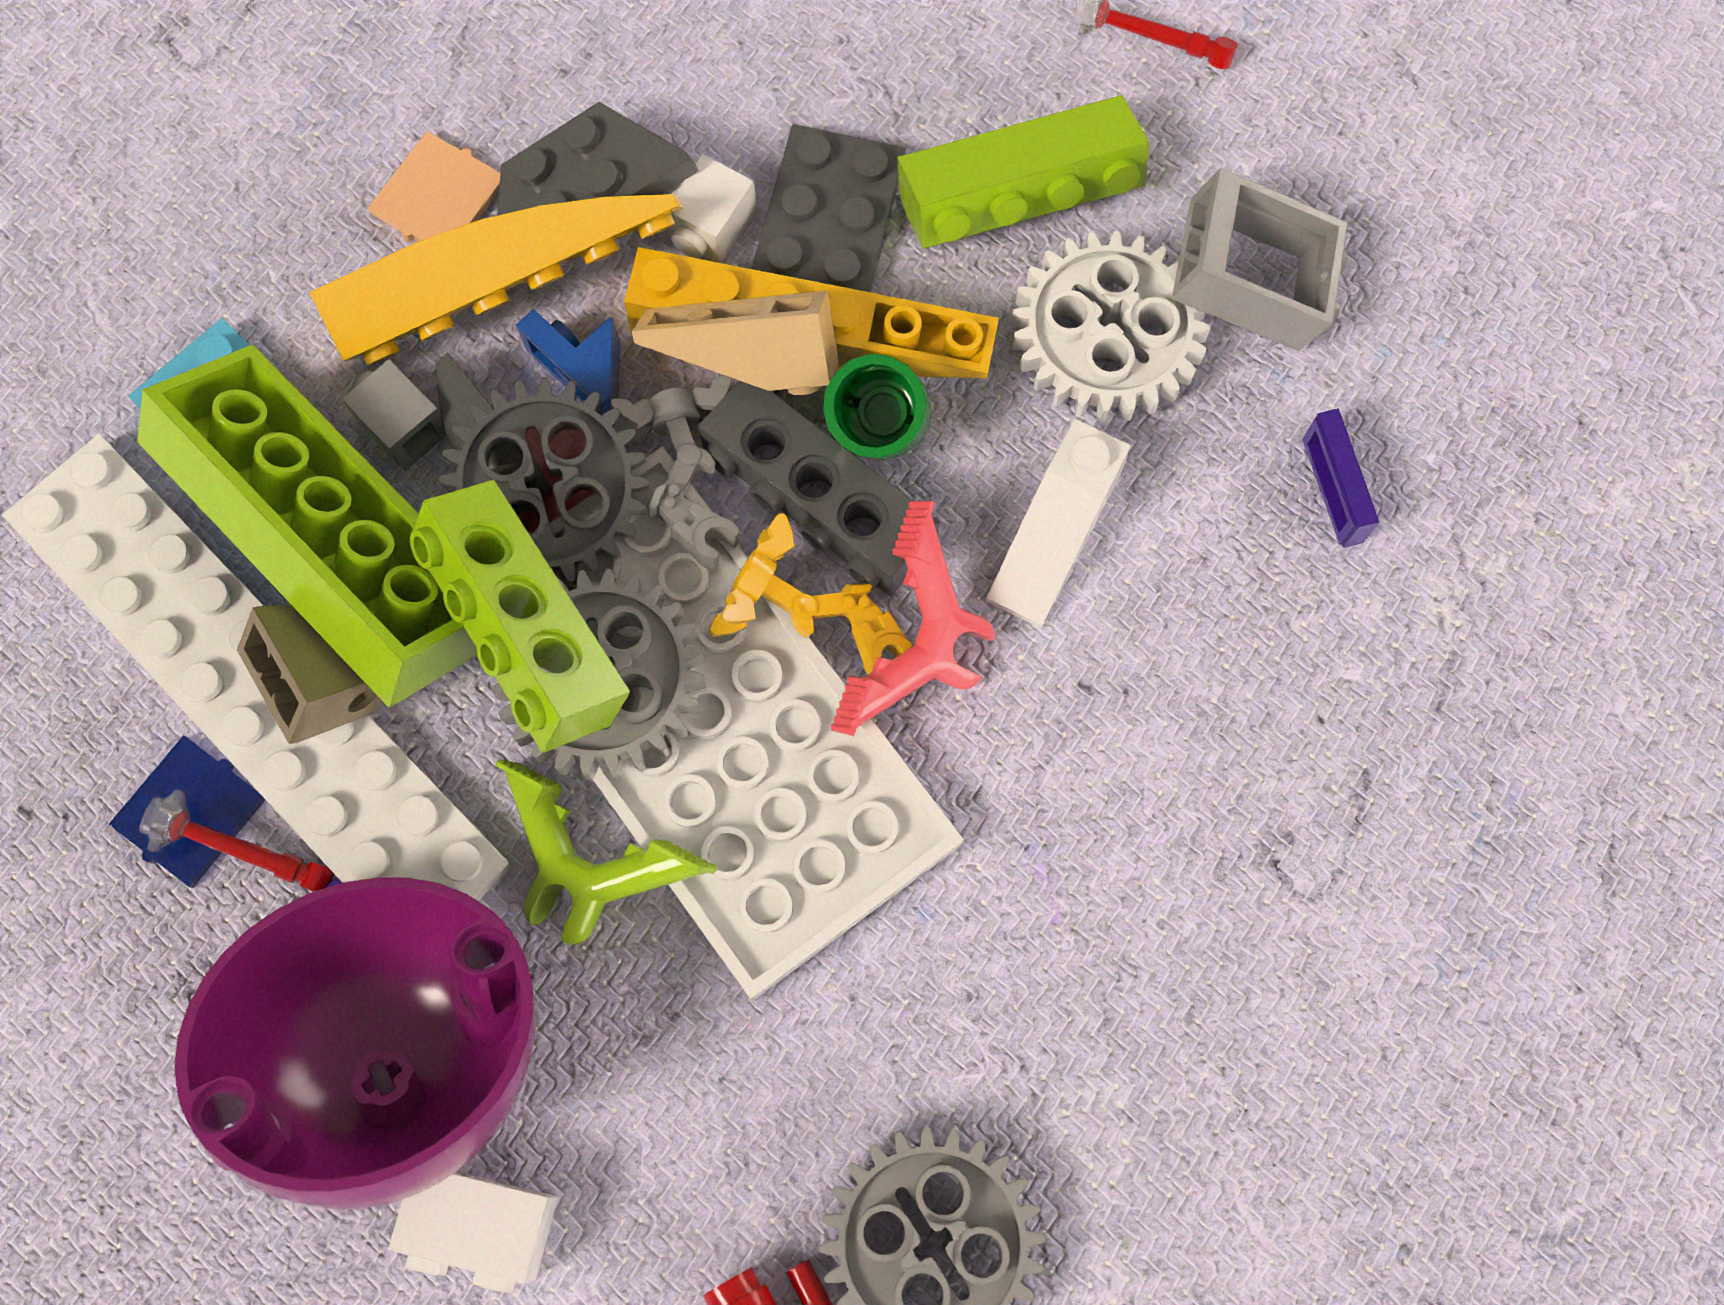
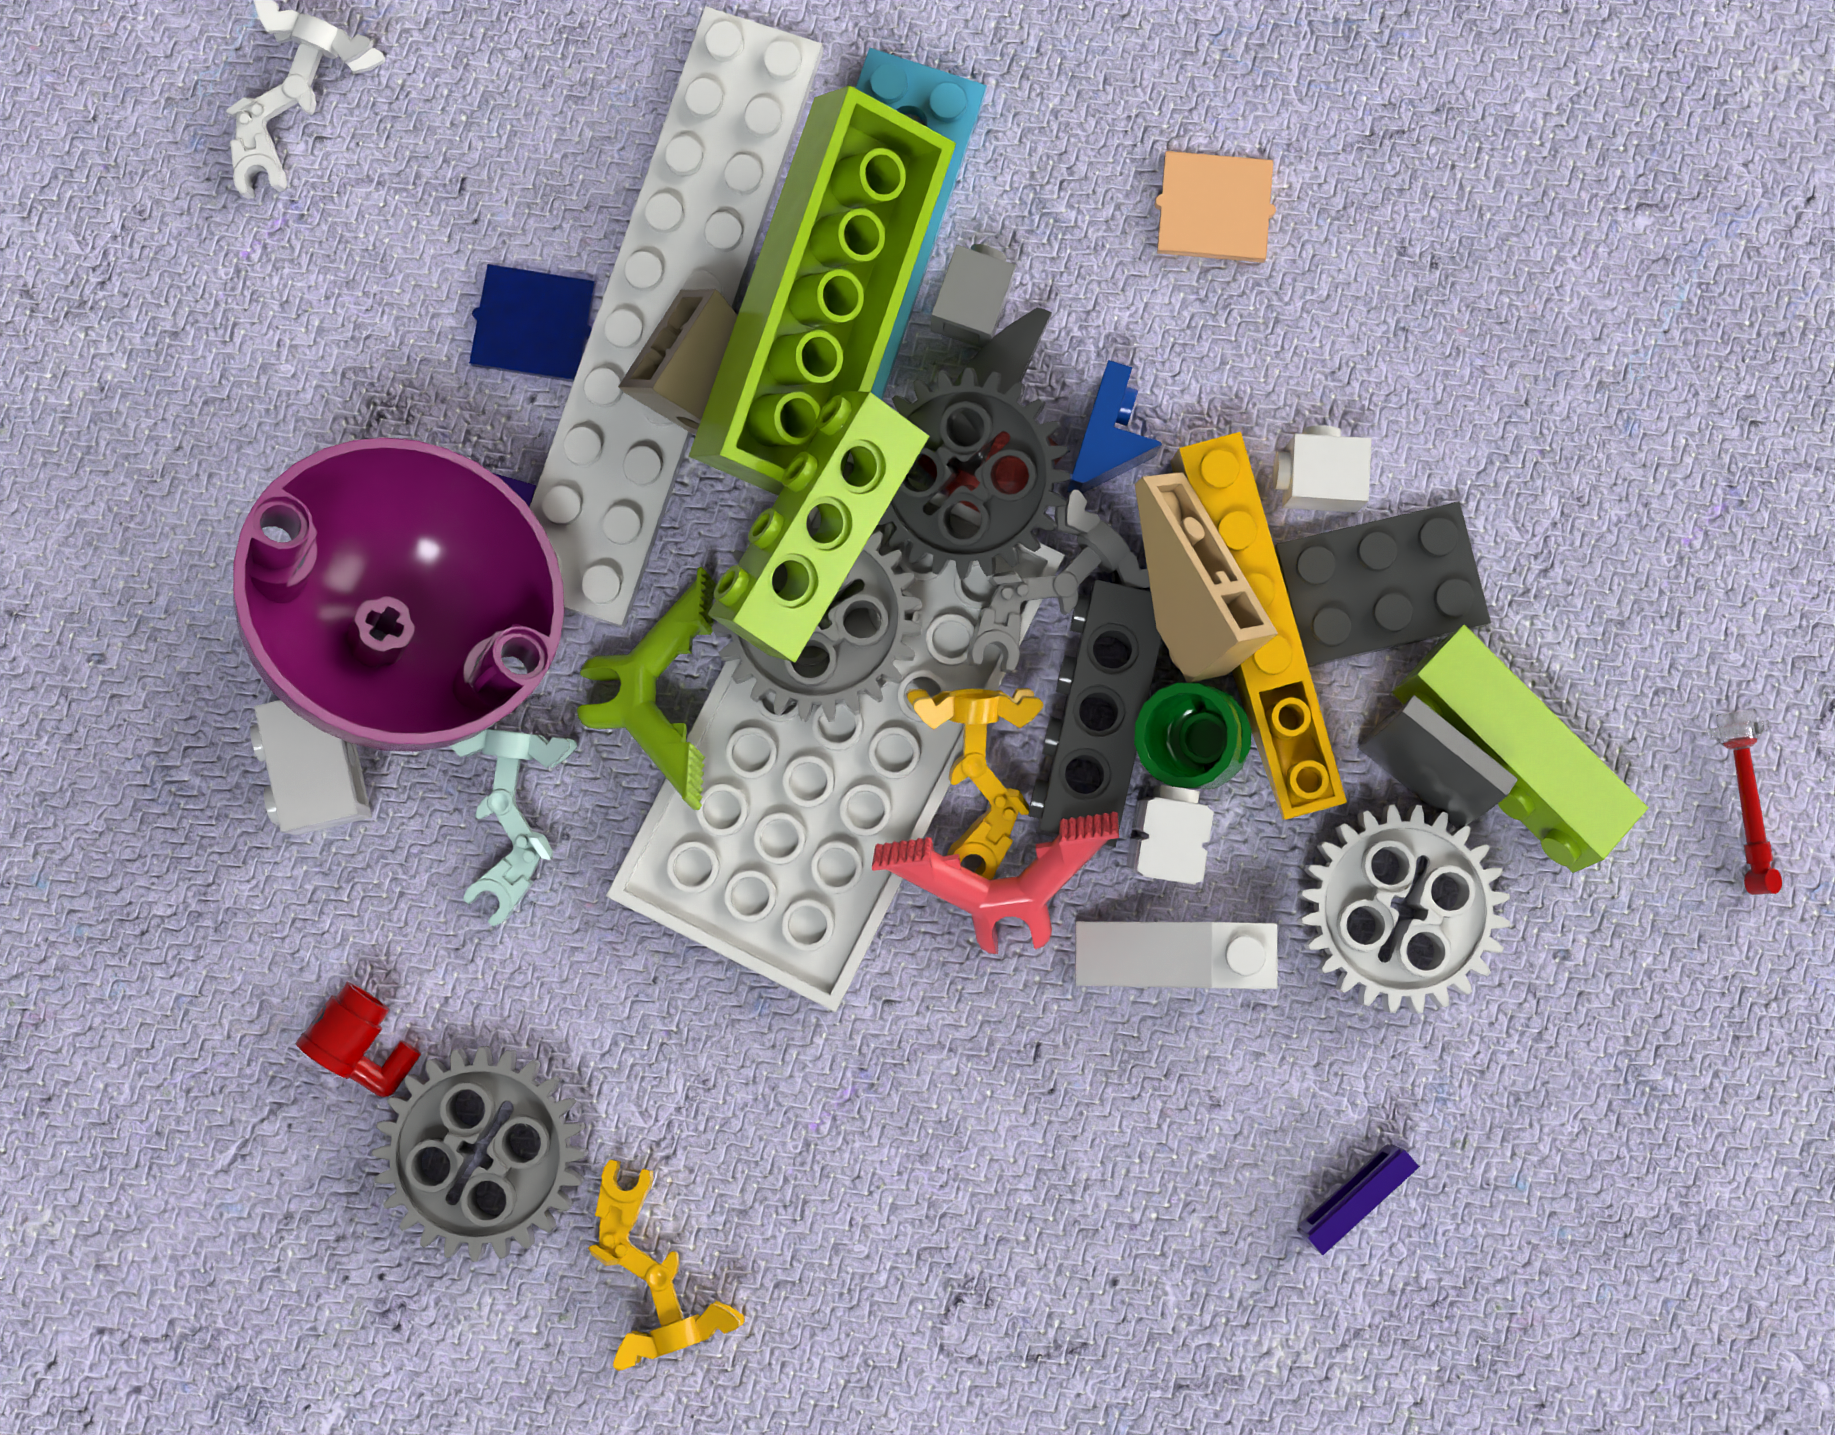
camera: 60 degrees right, 10 degrees up
red piece [140,789,334,892] -> none
yellow slope [309,194,684,366] -> none
dark grey wing [497,102,699,291] -> none
light grey window [1172,168,1348,351] -> none
none -> light aqua piece [450,728,578,926]
none -> yellow piece [588,1159,745,1371]
none -> white brick [1126,785,1214,885]
none -> dark grey slope [1357,695,1518,828]

